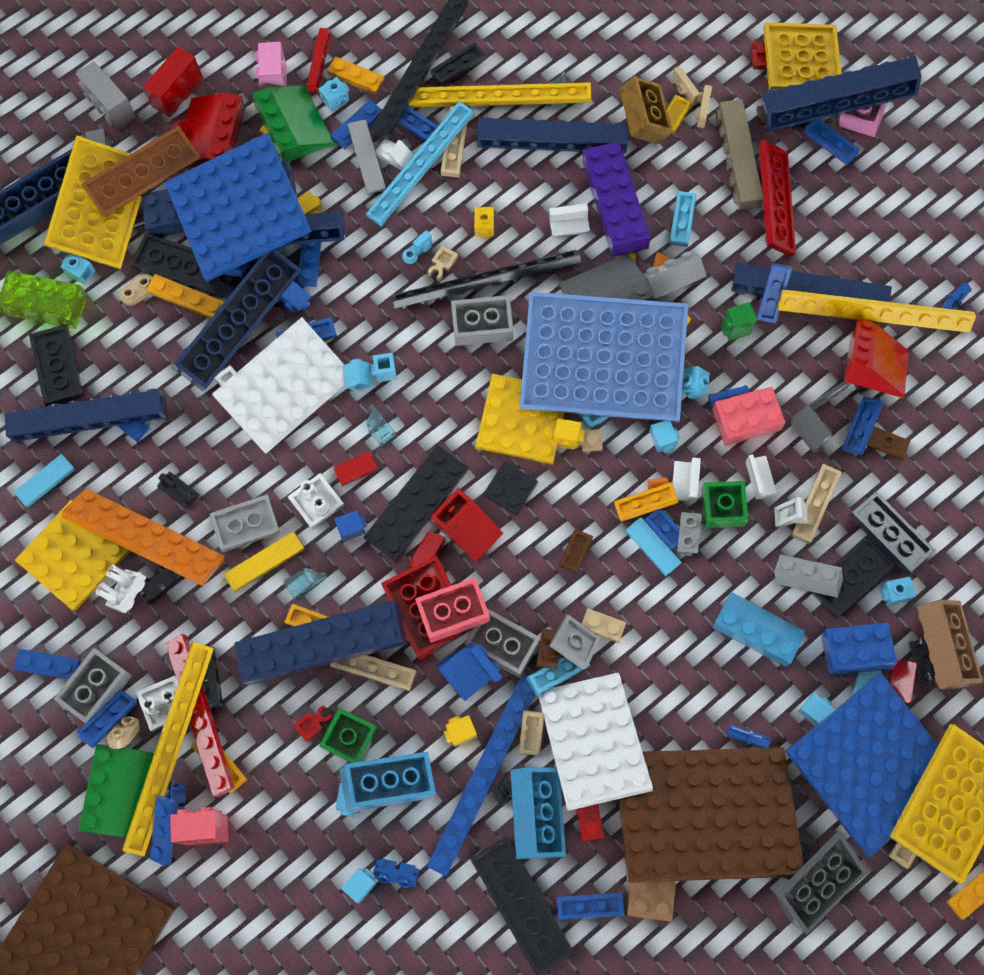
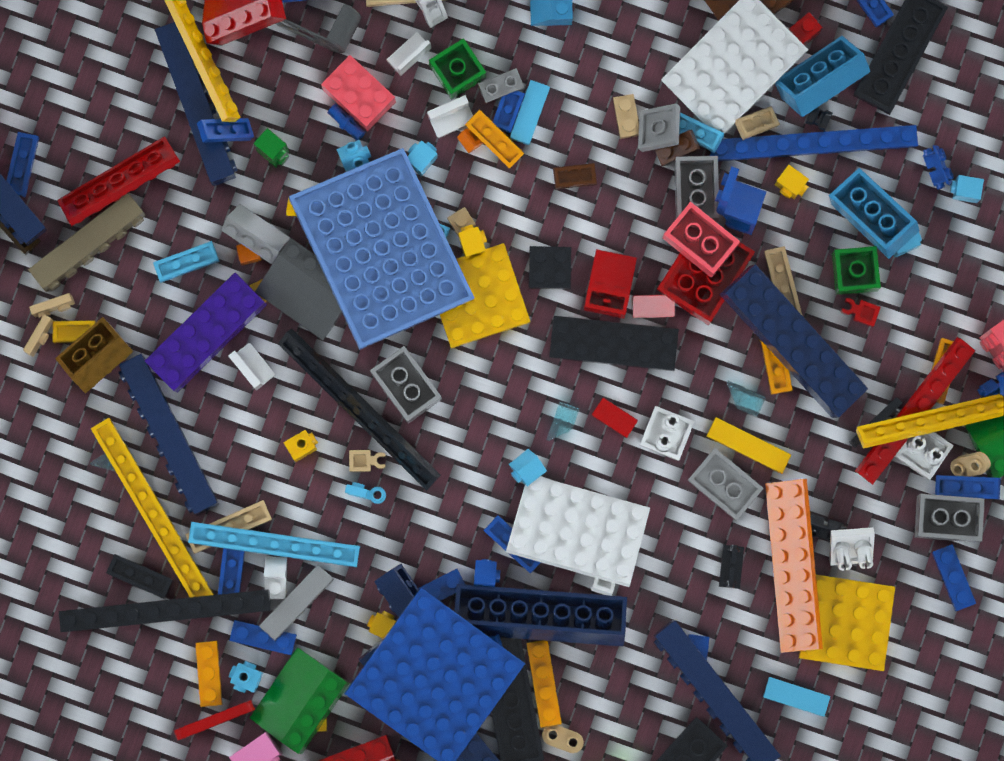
camera: 125 degrees left, 10 degrees up
blue brick [334,511,367,542] -> none
medium azure brick [371,353,397,382] -> none

